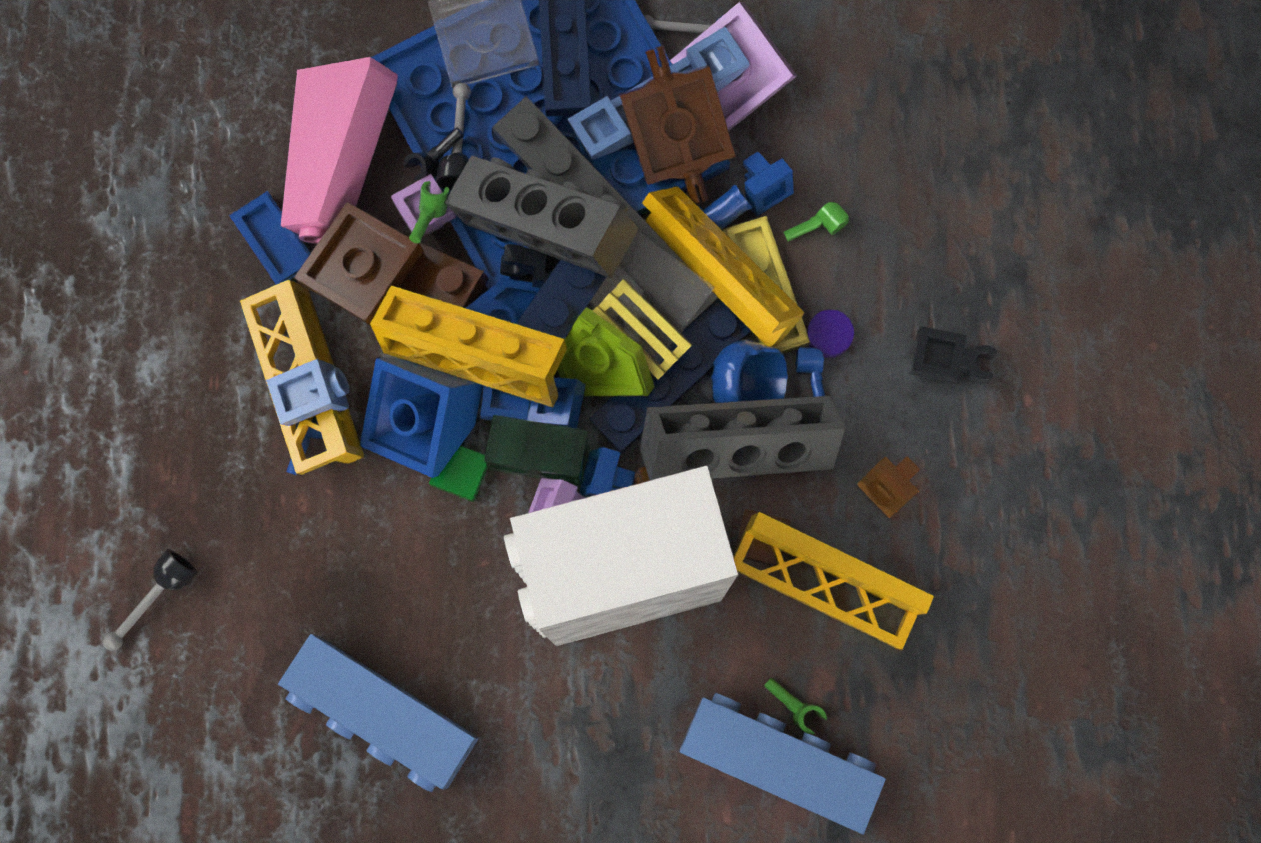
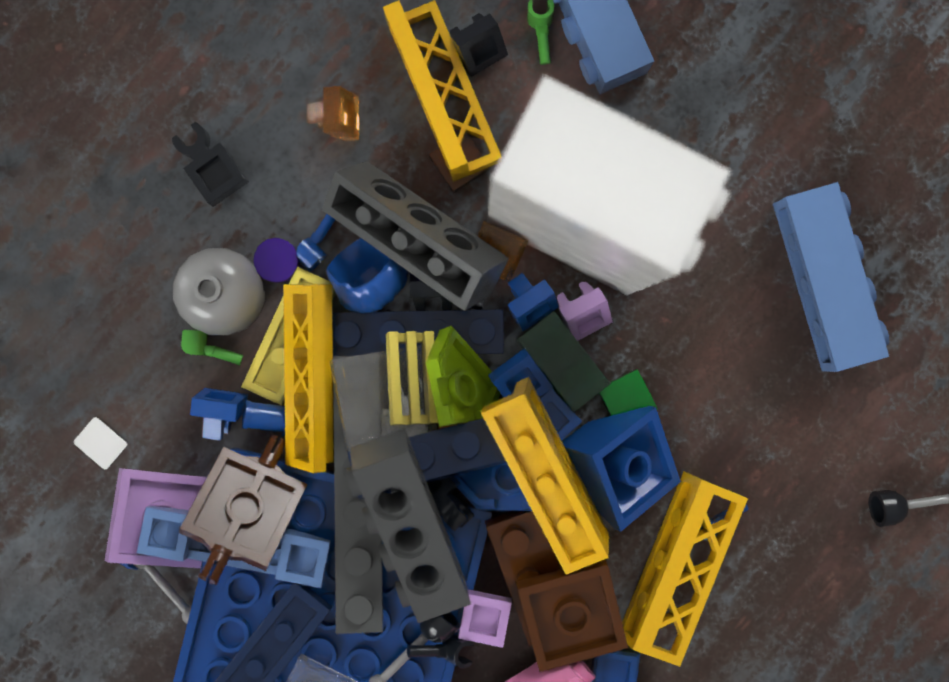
camera: 140 degrees left, 10 degrees up
medium blue bracket [266,359,349,426] -> none
bright green hand [409,181,449,244] -> none
none -> white sticker [74,417,127,470]
none -> light grey cylinder [173,248,265,336]
none -> black tile [449,13,508,77]

